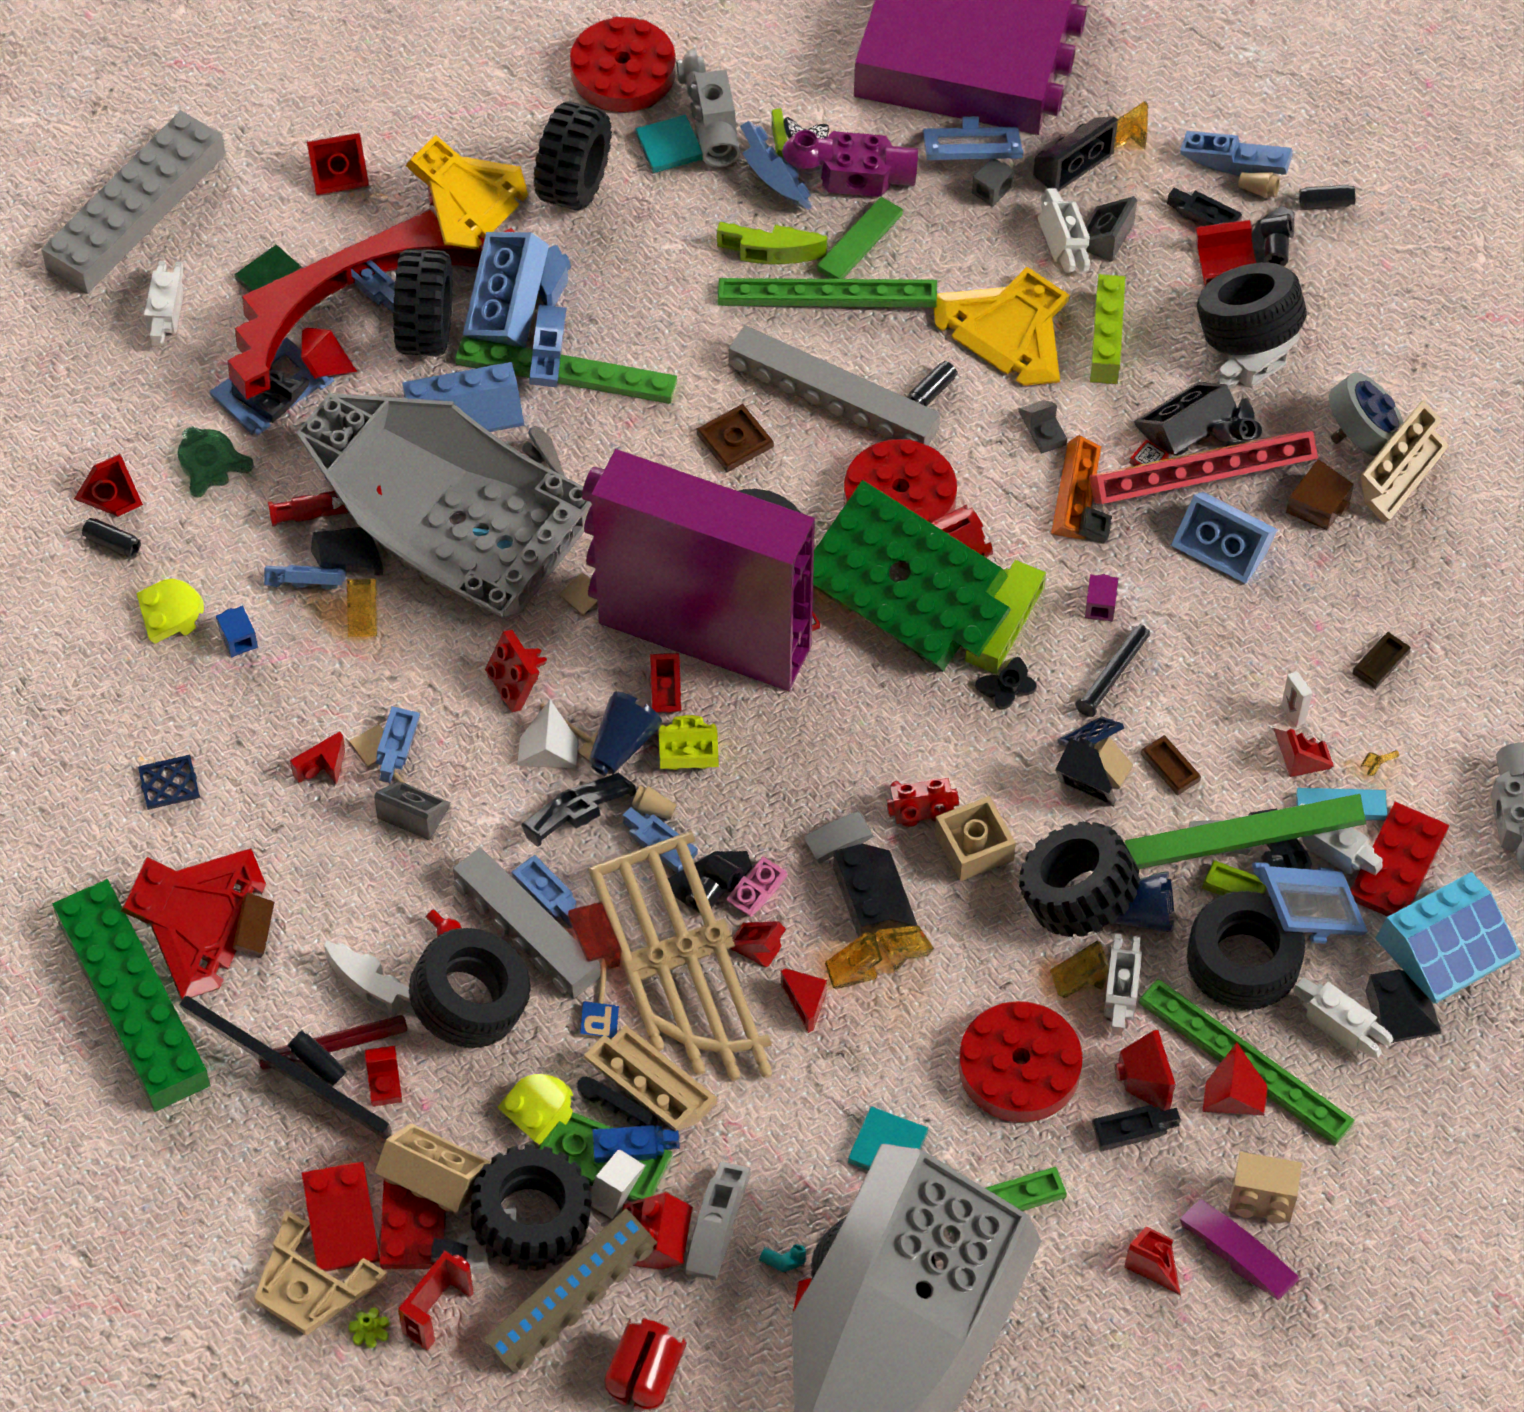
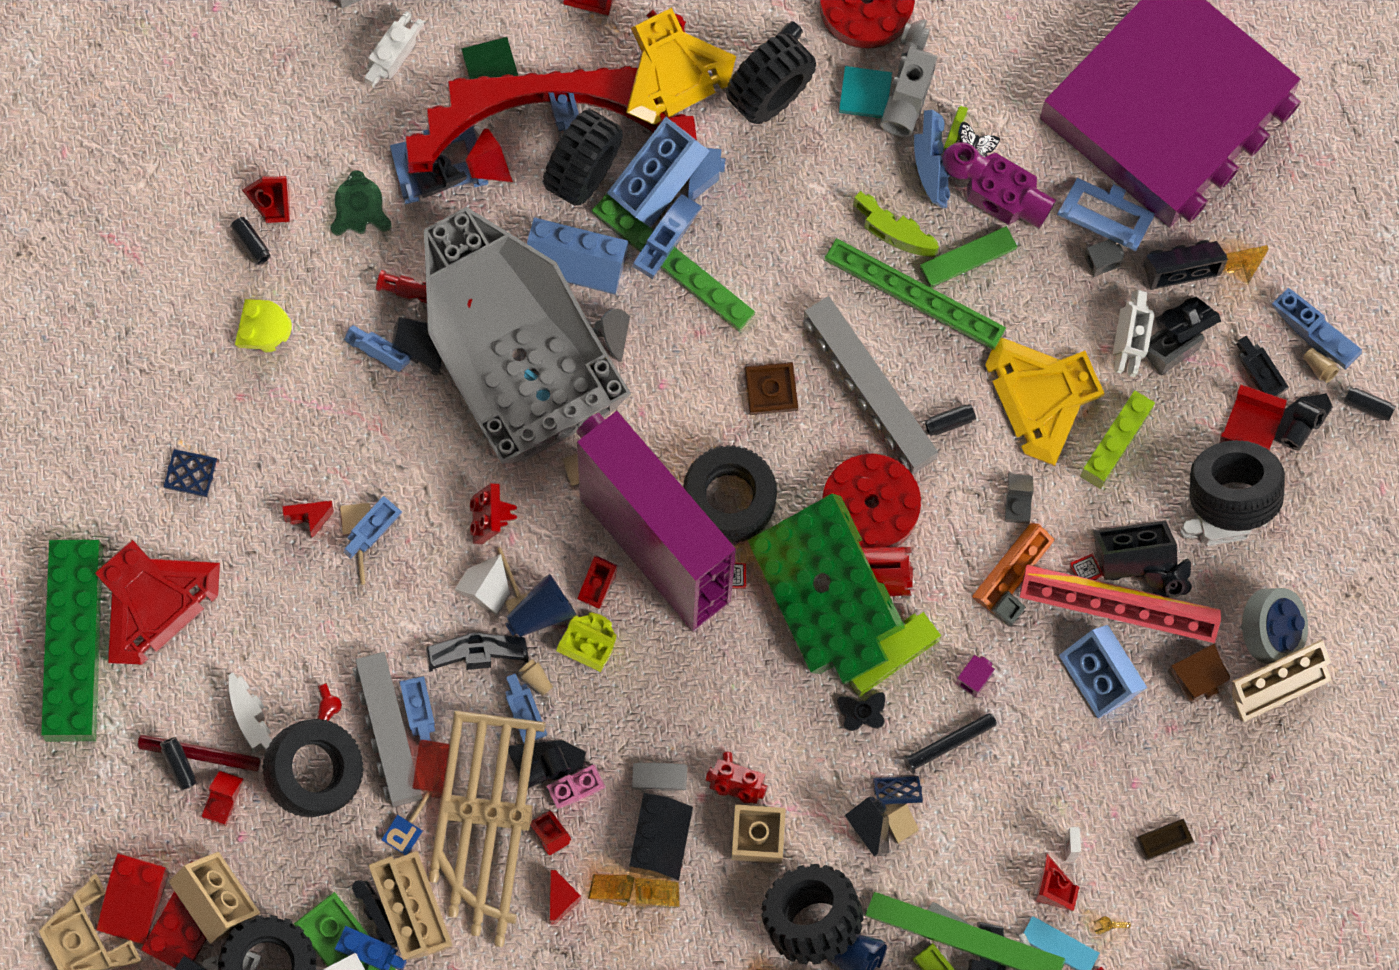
camera: 25 degrees right, 15 degrees up
black tile [179,996,392,1140] -> none
blue brick [216,606,258,657] -> none
reddish brown tile [232,892,275,958] -> none
clear yellow slope [347,578,379,637] -> none
dark grey slope [374,781,451,840] -> none
neon yellow slope [497,1074,573,1145] -> none
reddish brown tile [1141,735,1201,796] -> none
none -> black hinge [1155,296,1221,344]

